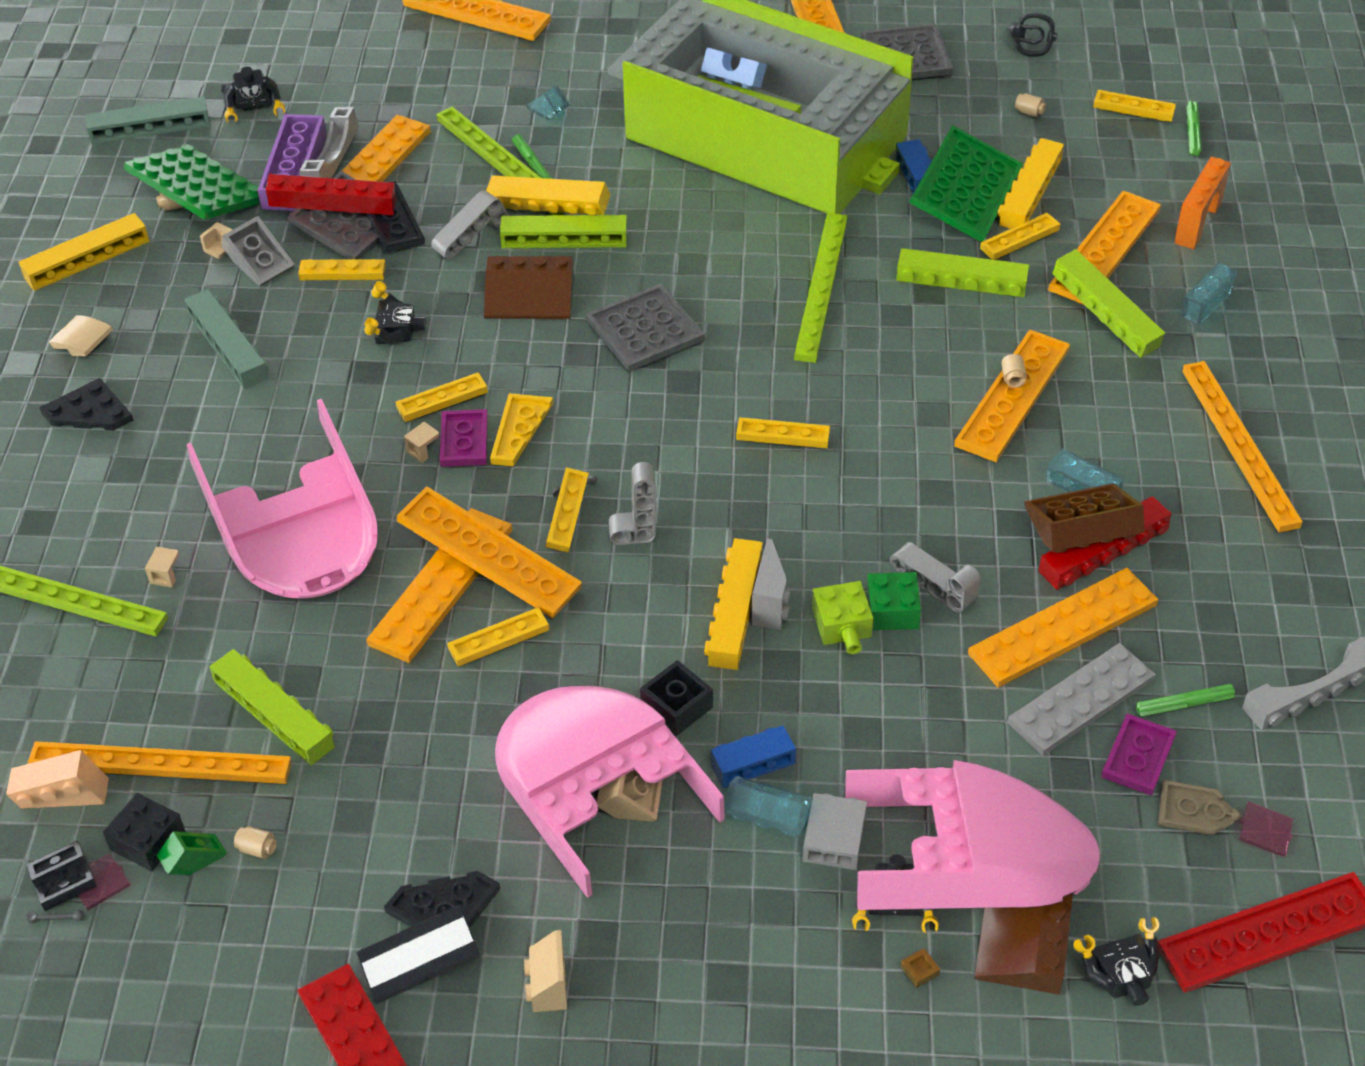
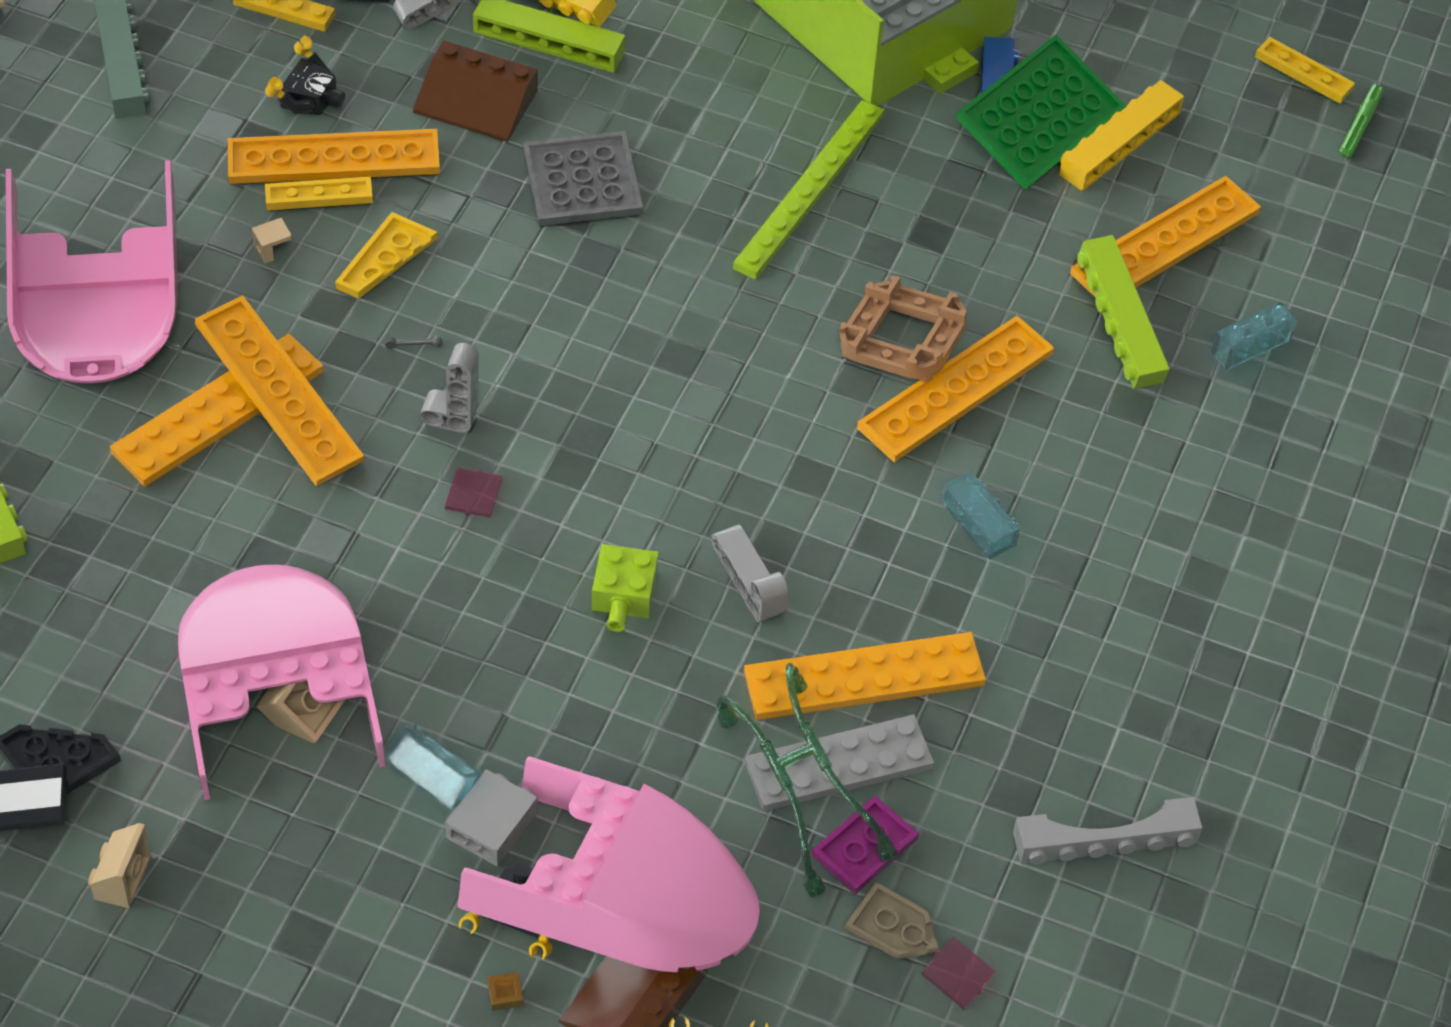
camera: 15 degrees right, 5 degrees up
magenta plate [440,409,488,467] -> none
yellow plate [447,607,549,667] -> none
yellow plate [545,467,589,553] -> none
black brick [640,660,713,736] -> none
yellow brick [704,538,763,670] -> none
blue brick [711,725,796,789] -> none
yellow plate [736,417,830,448] -> none
light grey slope [752,538,791,630] -> none
green brick [866,572,921,630] -> none
lime brick [896,248,1029,297] -> none
yellow plate [980,213,1060,260] -> none
tan brick [1001,354,1027,388] -> none
tan brick [1015,93,1046,118] -> none
reddish brown slope [1024,483,1145,552] -> none
red brick [1038,496,1172,590] -> none
bright green axle [1136,684,1235,717] -> none
orange arch [1174,157,1231,250] -> none
light orange plate [1182,361,1302,533] -> none
none -> light orange plate [228,129,440,184]
none -> clear pink piece [445,467,502,518]
none -> clear green bar [717,663,898,897]
none -> medium nougat plate [840,276,967,382]

